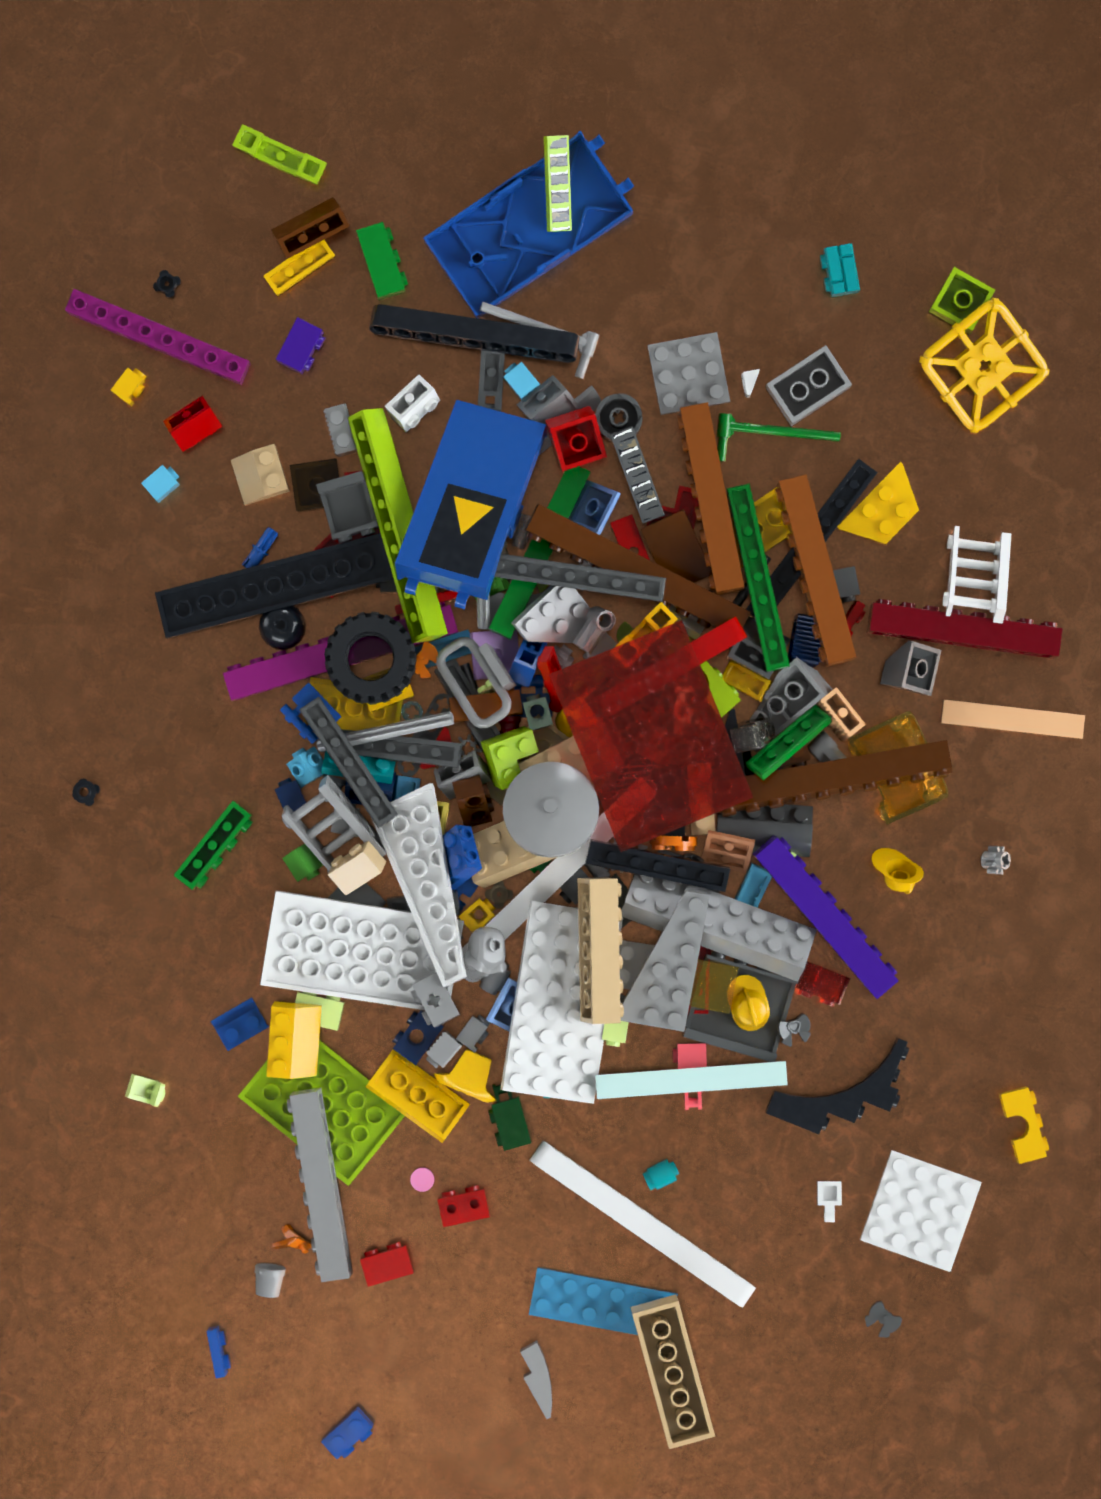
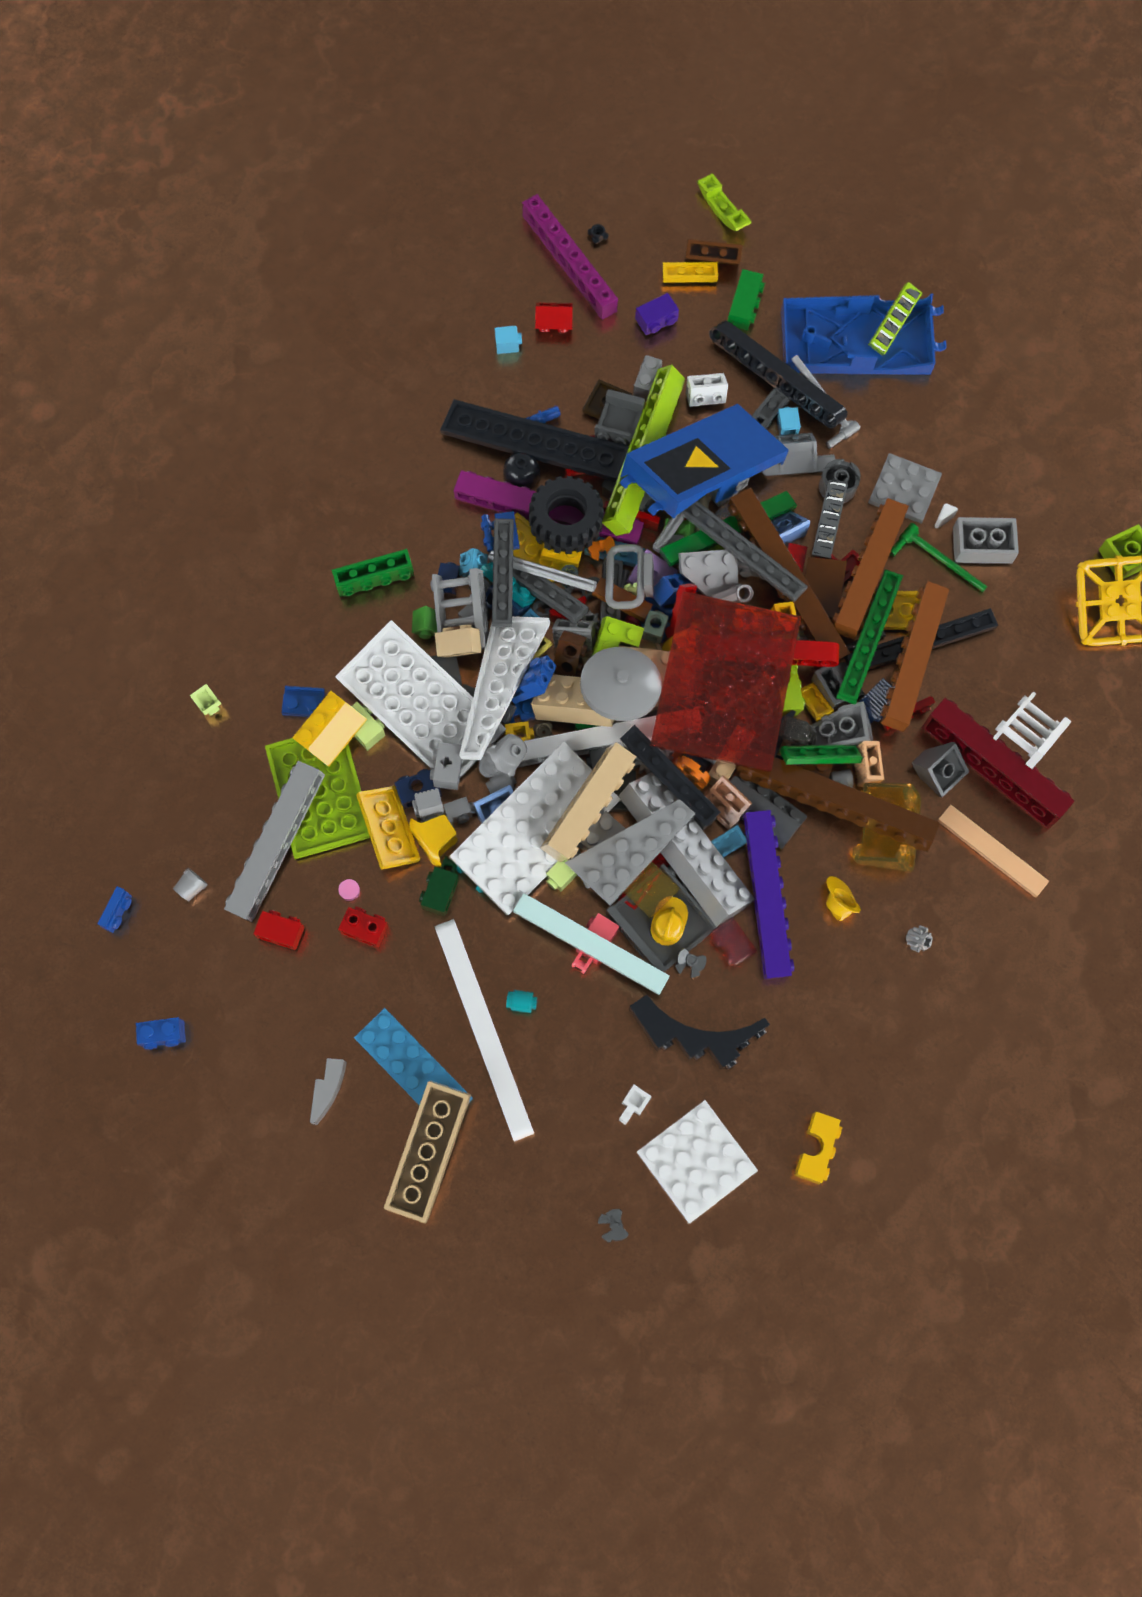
camera: 30 degrees right, 15 degrees down
black brick [72,779,100,806] -> none
yellow brick [111,368,147,407] -> none
tan slope [231,444,290,505] -> none
orange piece [272,1224,311,1254] -> none
red brick [545,406,607,472] -> none
teal brick [820,243,860,297] -> none
dark grey brick [833,566,860,603] -> none
yellow wing [837,462,919,545] -> none

